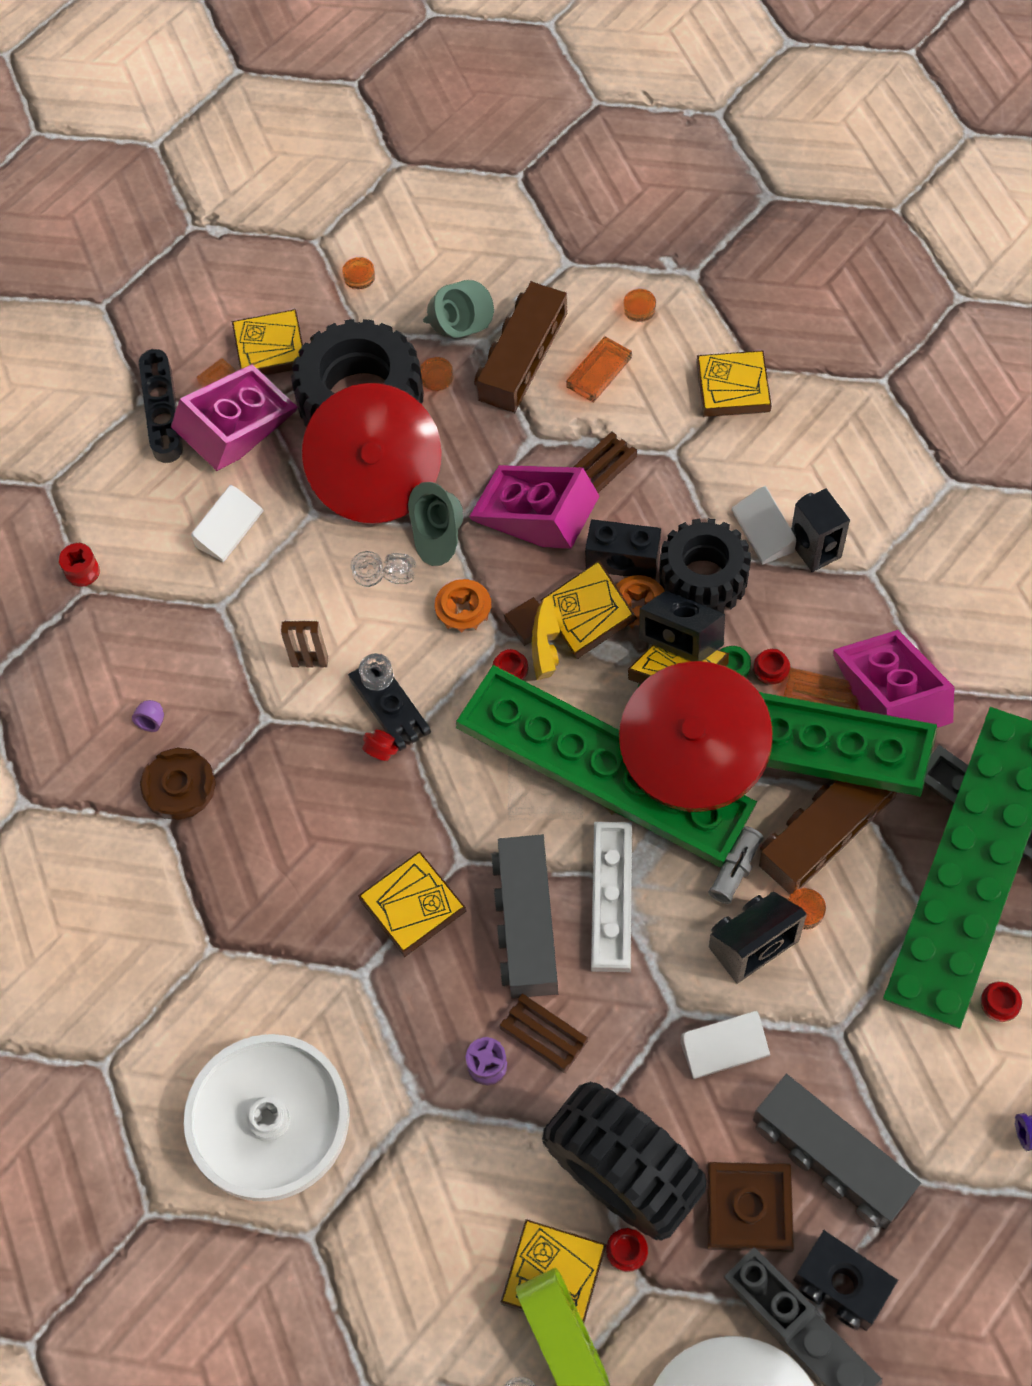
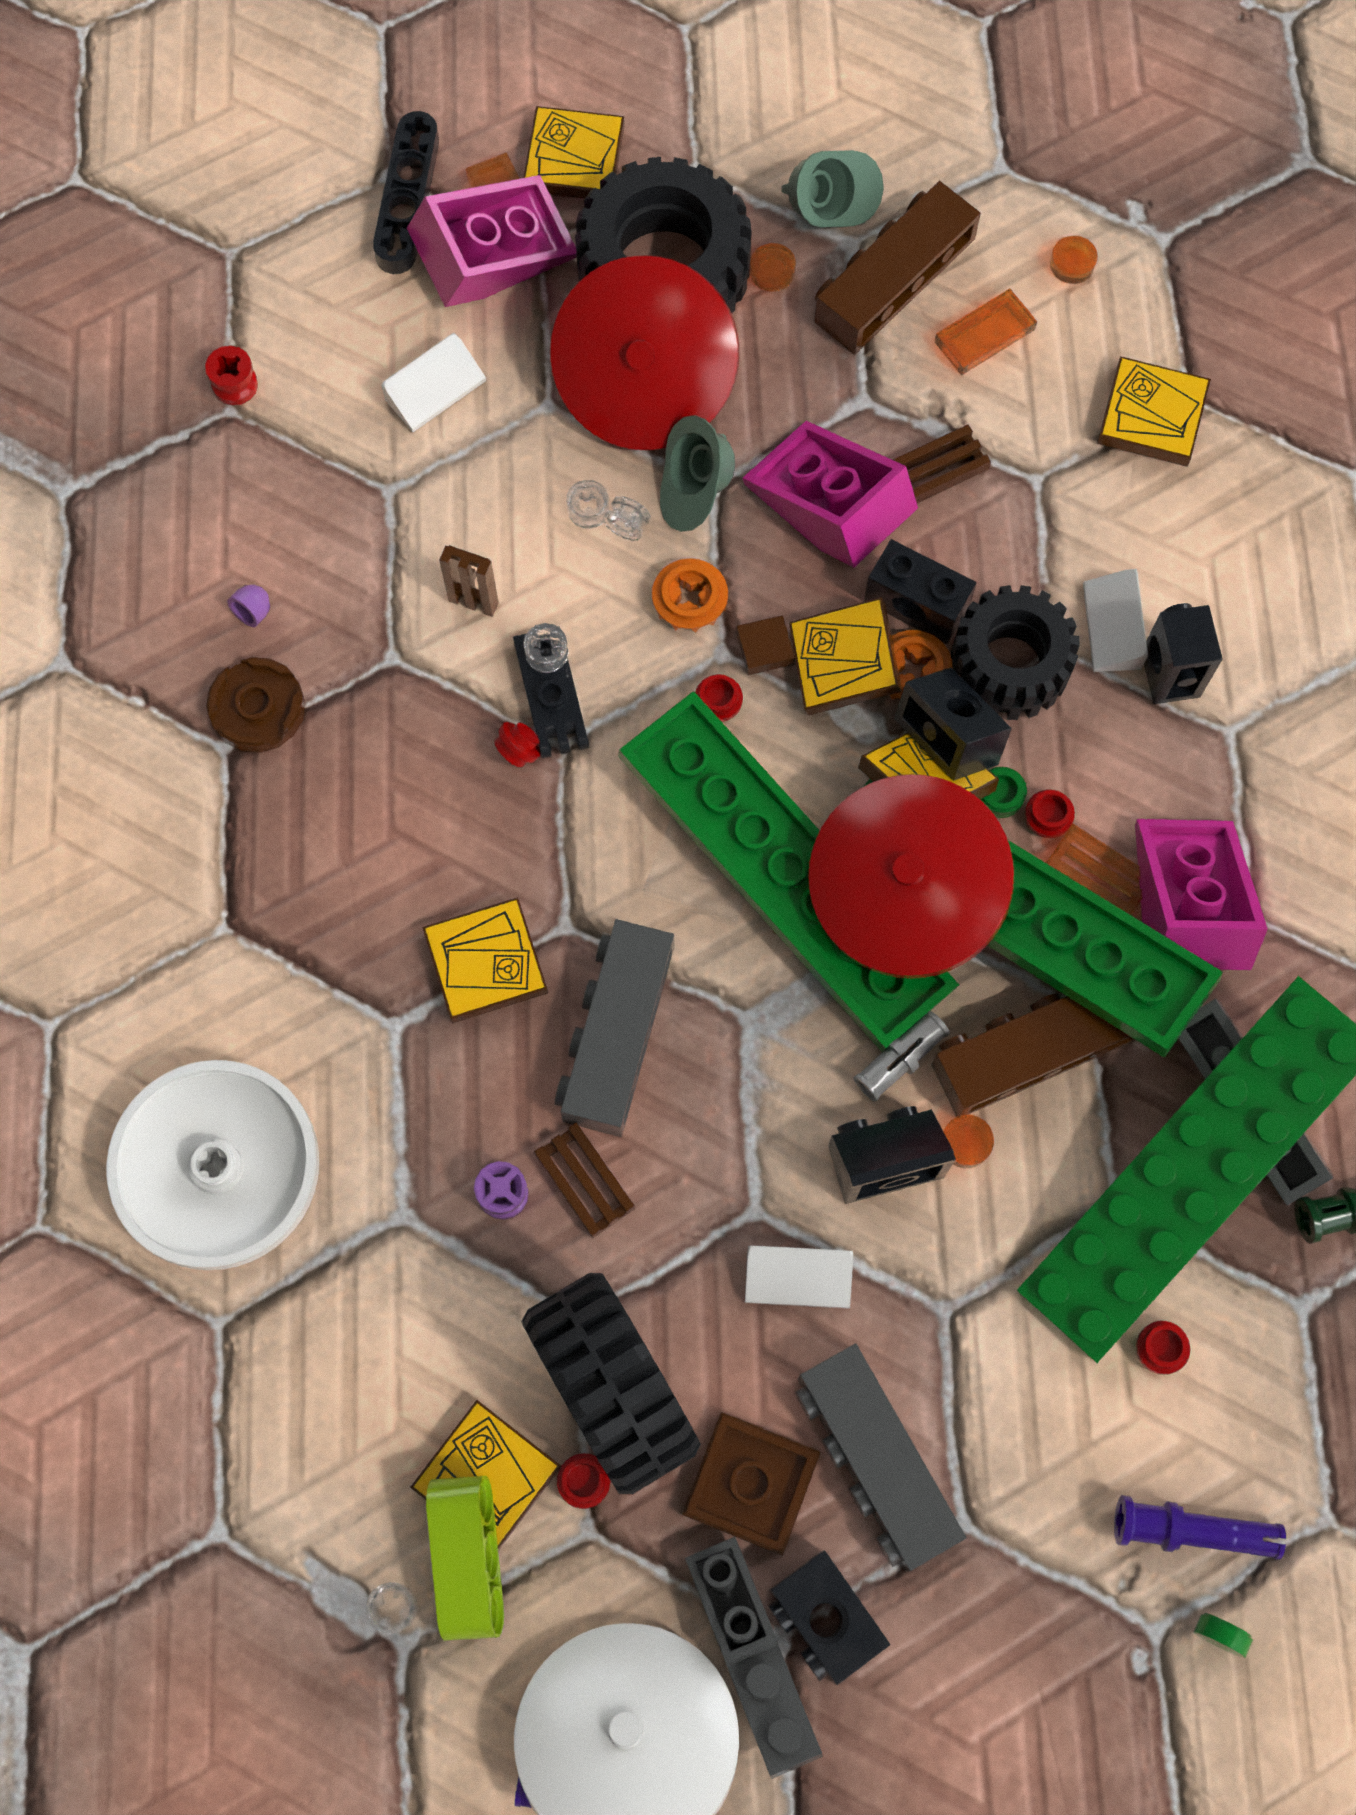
camera: 15 degrees right, 10 degrees up
clear orange tile [342,257,375,290] -> none
yellow slope [532,597,563,680] -> none
white tile [591,822,632,972] -> none

